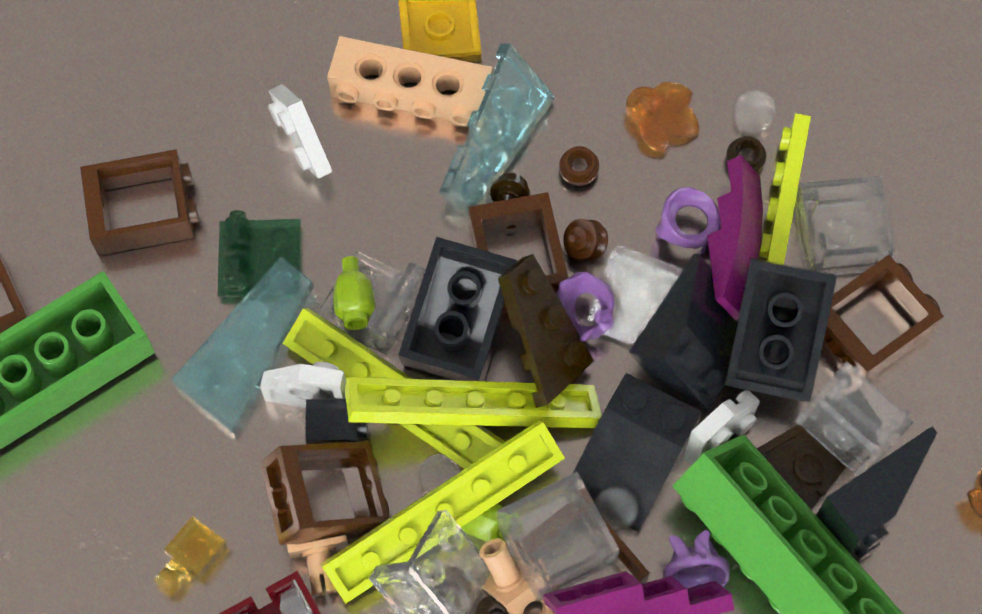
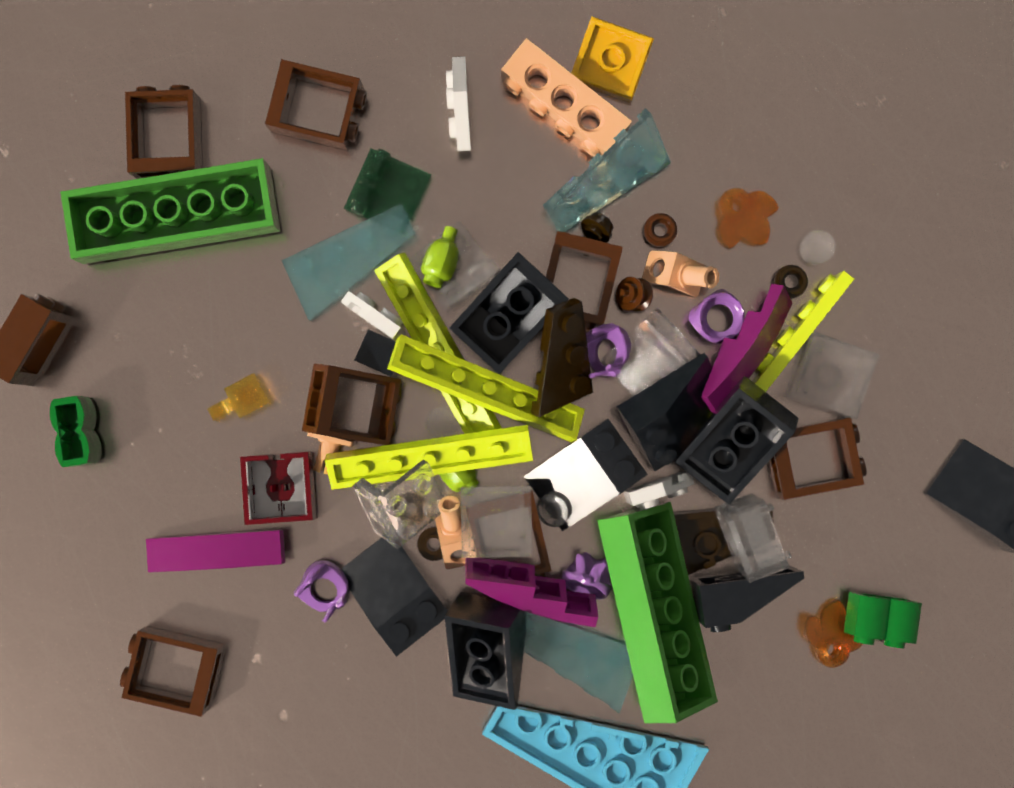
camera: 25 degrees right, 20 degrees up
none -> light nougat bracket [642,250,719,297]

